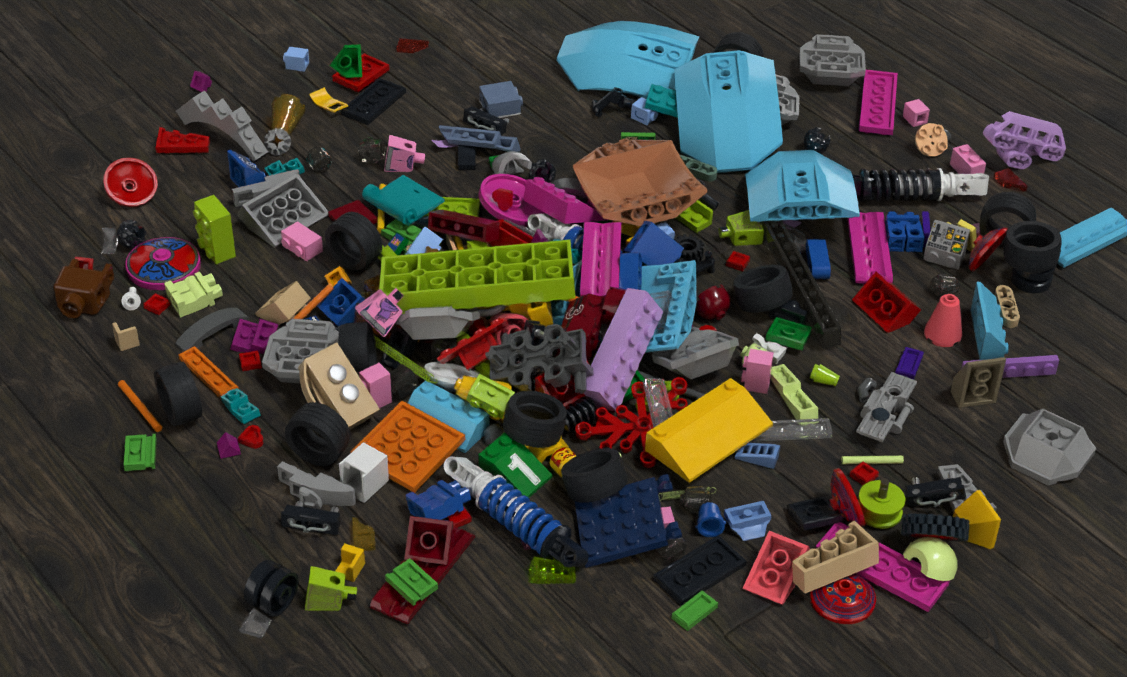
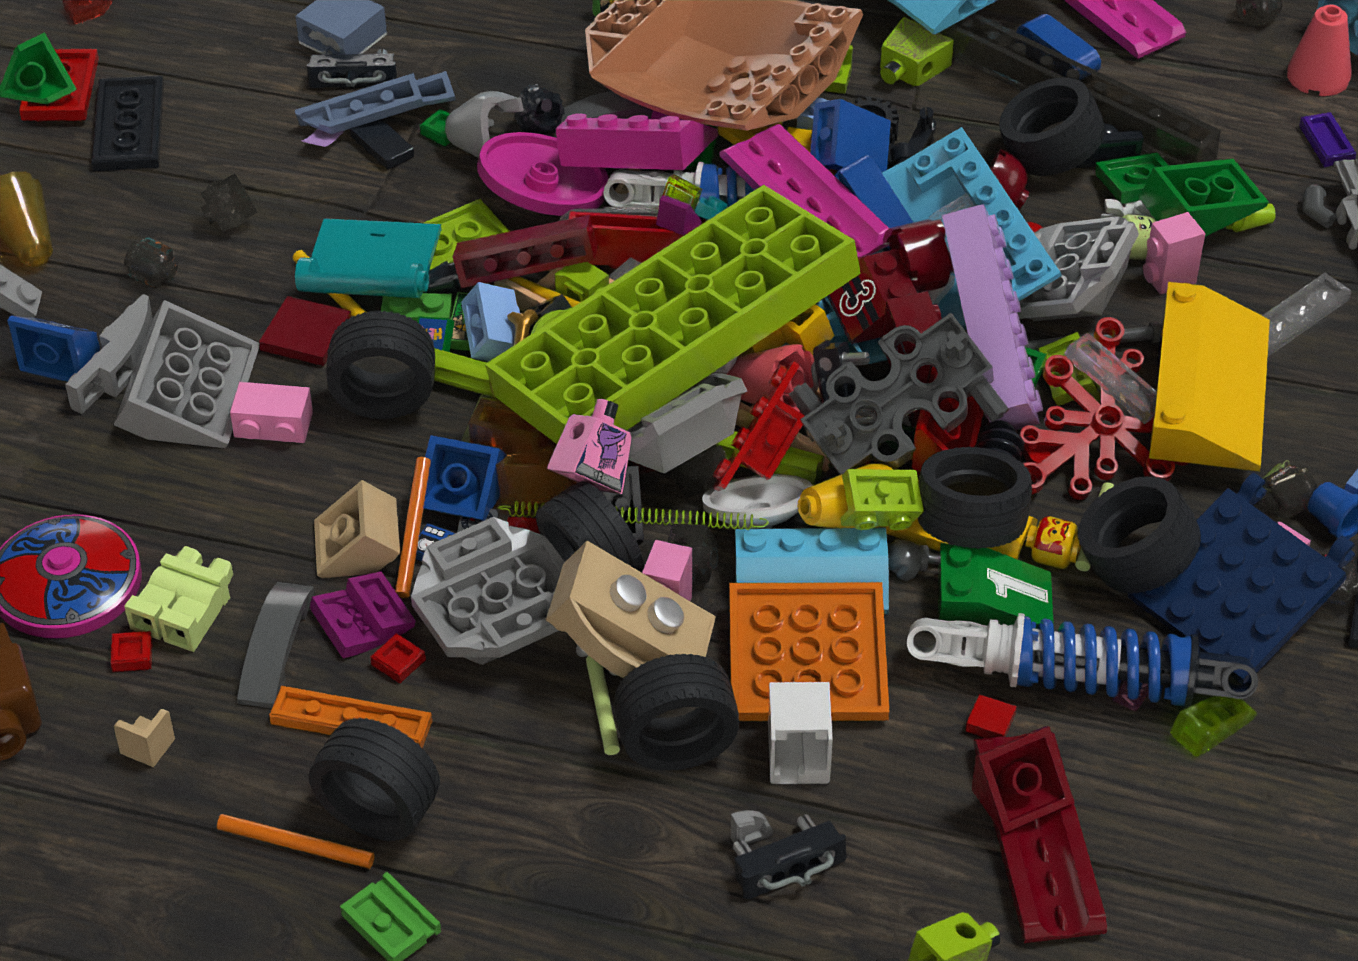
camera: 35 degrees left, 5 degrees up
white plate [122,287,141,310] -> none
lime piece [193,195,236,264] -> none
magenta slope [217,432,241,459] -> none
teal slope [220,388,261,424] -> none
red tile [238,425,264,449] -> none
light grey gear [263,128,291,156] -> none
teal slope [264,158,305,176] -> none
light grey slope [277,461,356,506] -> none
yellow piece [309,87,348,112] -> none
light orange slope [324,266,352,287] -> none
yellow panel [335,543,365,582] -> none
clear yellow tile [352,517,376,551] -> none
bright pink torso [384,135,425,172] -> none
bright green plate [385,558,438,606] -> none
blue hips [405,480,471,520] -> none
red tile [492,188,513,211] -> none
red tile [726,251,750,272] -> none
medium blue slope [735,443,780,469] -> none
yellowish green slope [770,364,818,426] -> none
red slope [852,271,921,333] -> none
none -> clear neon green tile [658,174,703,210]
none -> green slope [1139,159,1269,237]

